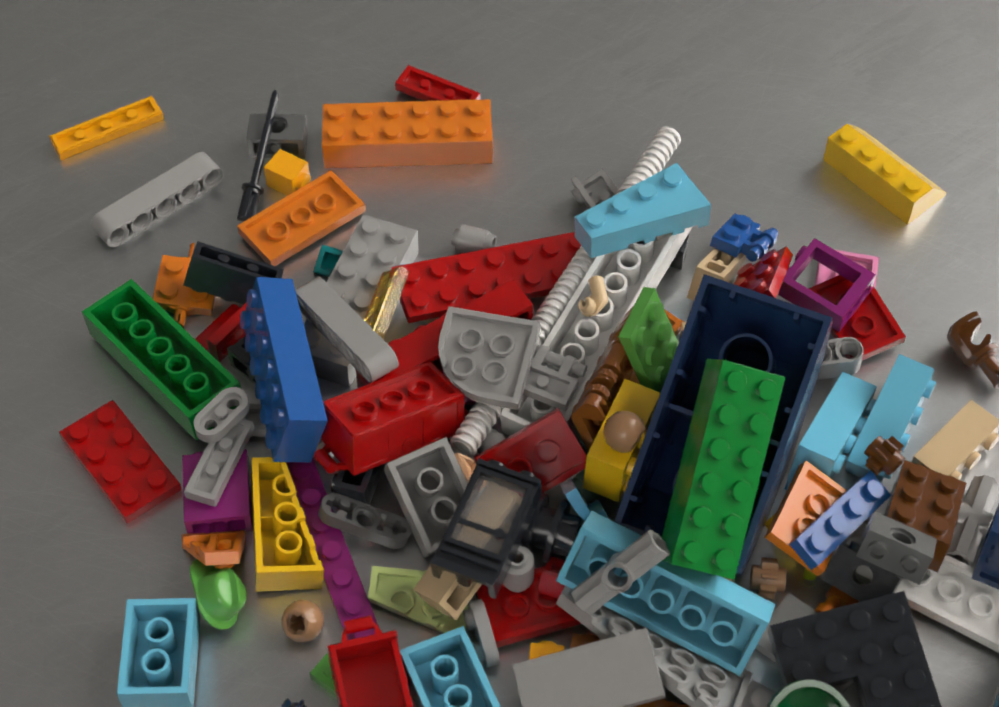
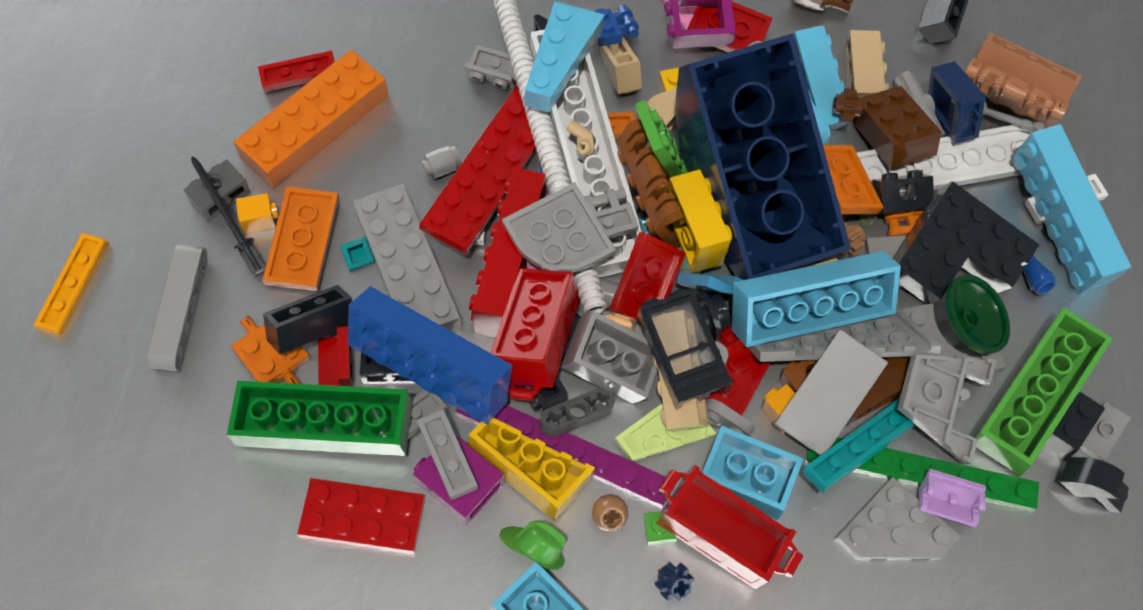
camera: 45 degrees left, 10 degrees up
orange wing [181,530,246,569] -> none
light grey plate [194,387,250,442] -> none
light grey beam [295,277,399,383] -> none
clear yellow tile [364,266,409,340] -> none
light grey piece [571,529,670,615] -> none
medium nougat piece [604,411,645,453] -> none
green brick [662,359,785,580] -> none
red plate [733,246,793,298] -> none
plate [789,470,892,570] -> none
dark grey brick [856,511,937,585] -> none

